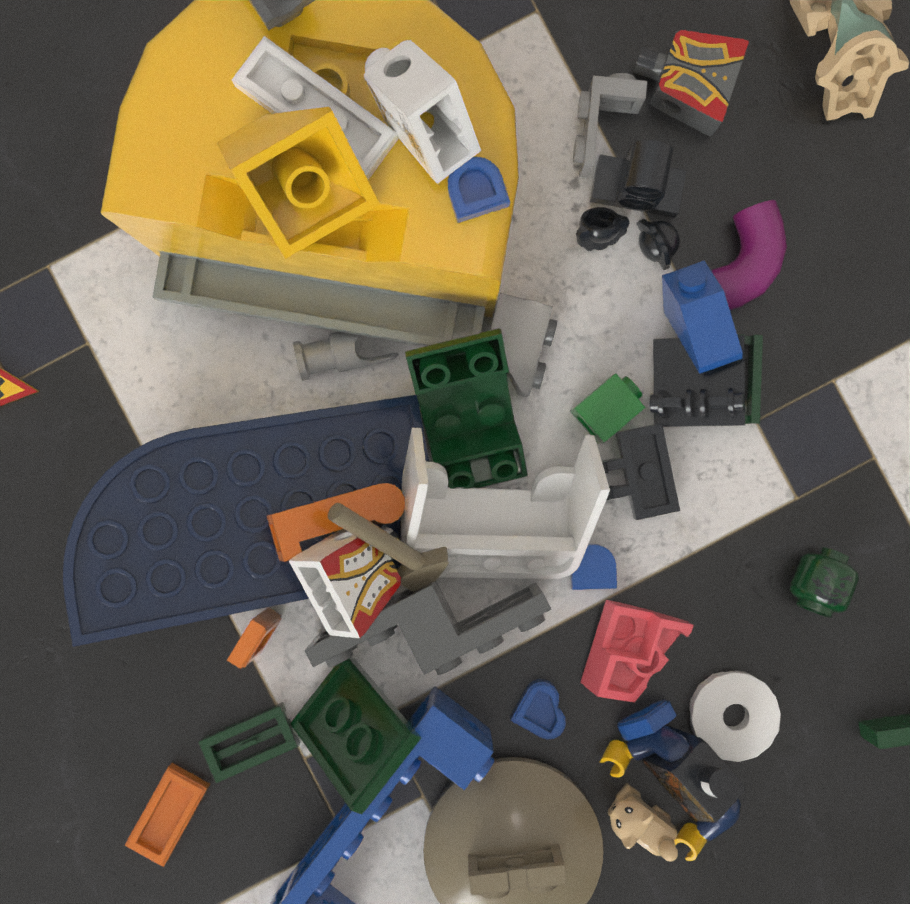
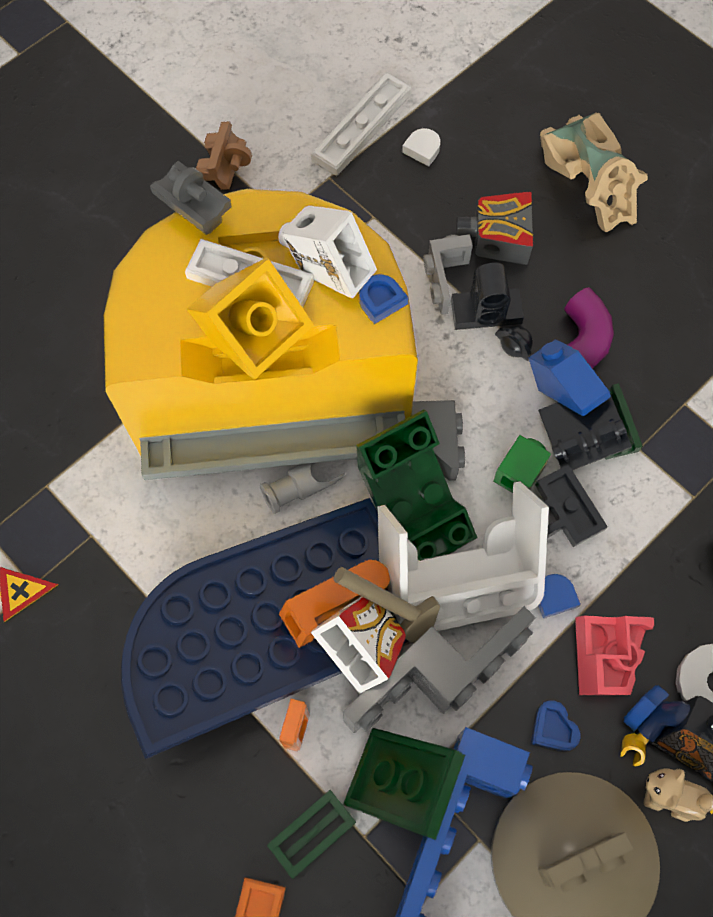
camera: 15 degrees left, 20 degrees down
black piece [576,207,630,251] -> none

